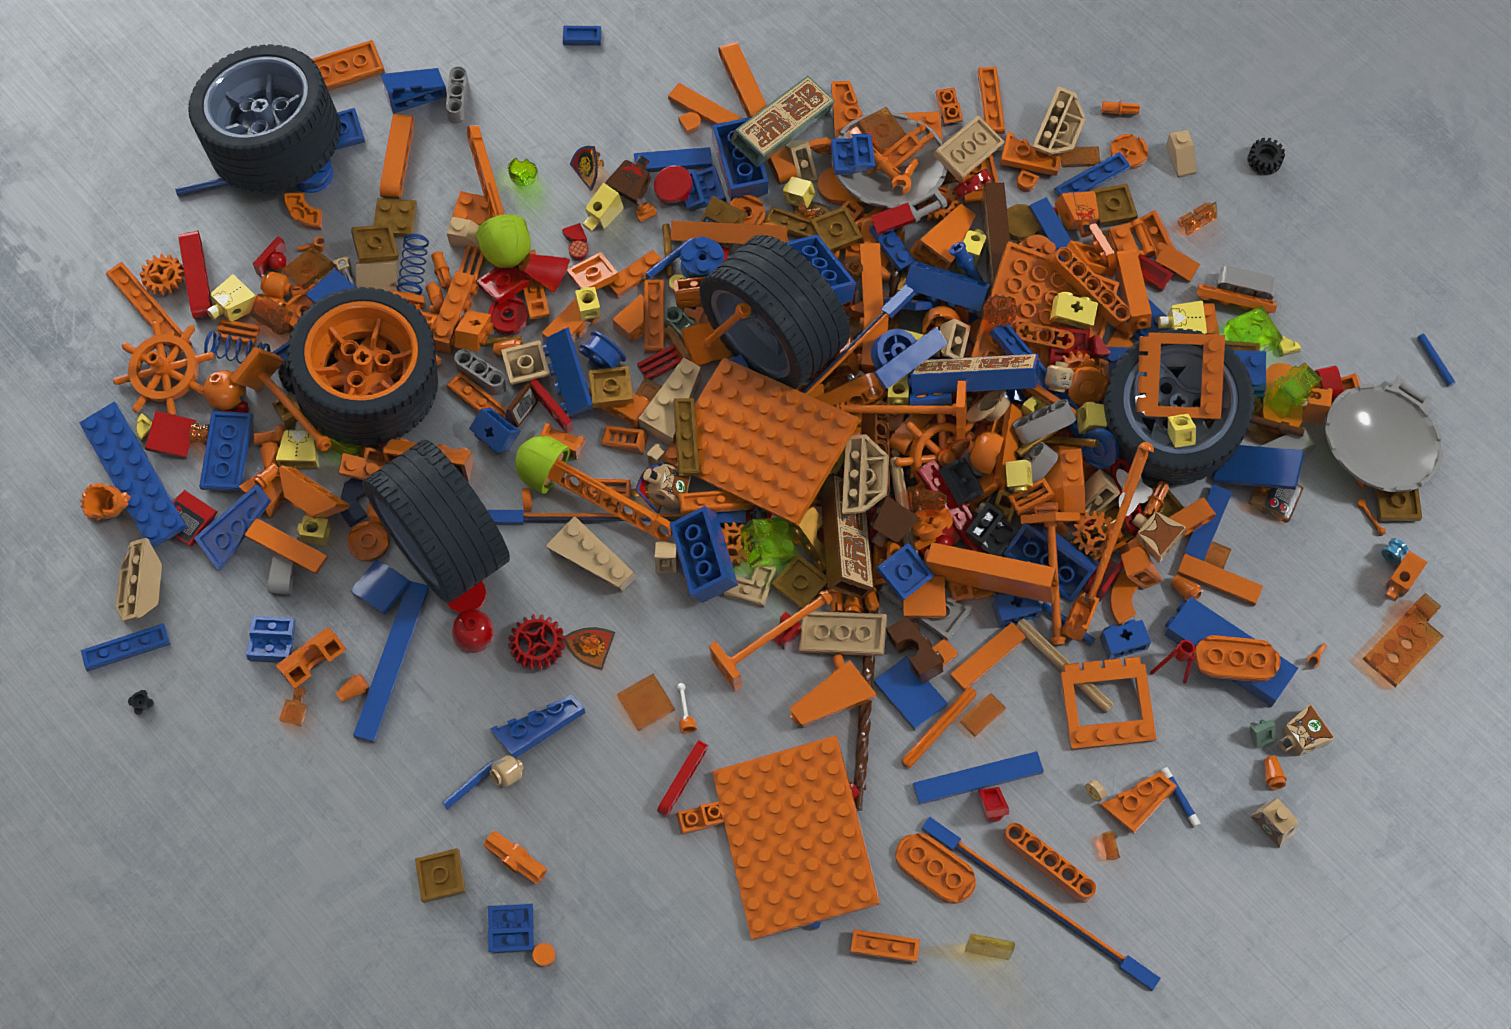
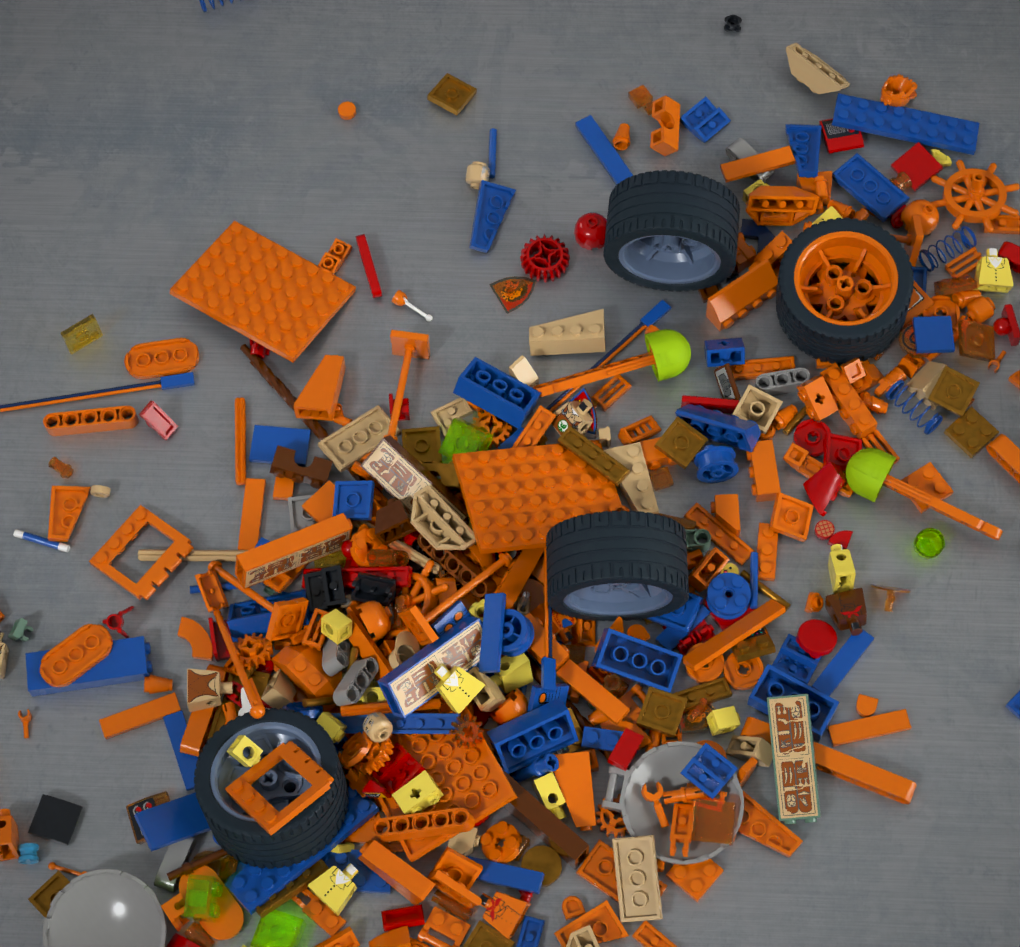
camera: 140 degrees right, 0 degrees up
blue tile [81,623,171,672] -> none
piece [333,256,353,284] -> none
orange axle [431,251,452,289] -> none
tan slope [447,217,480,249] -> none
orange piece [483,831,547,885] -> none
blue slope [488,903,534,952] -> none
orange hinge [539,423,586,460] -> none
light yellow brick [575,287,601,321] -> none
clear orange tile [617,673,675,732] -> none
red tile [637,346,681,382] -> none
orange plate [850,929,920,963] -> none
blue tile [913,751,1044,805] -> none
orange slope [935,87,963,124] -> none
red plate [954,168,992,199] -> none
clear orange tile [960,693,1006,737] -> none
orange beam [1016,322,1075,349] -> none
blue brick [1100,620,1151,660] -> none
orange slope [1121,547,1162,589] -> none
clear orange tile [1204,541,1232,569] -> none
none -> black slope [28,794,83,846]
none -> light yellow torso [434,664,485,714]

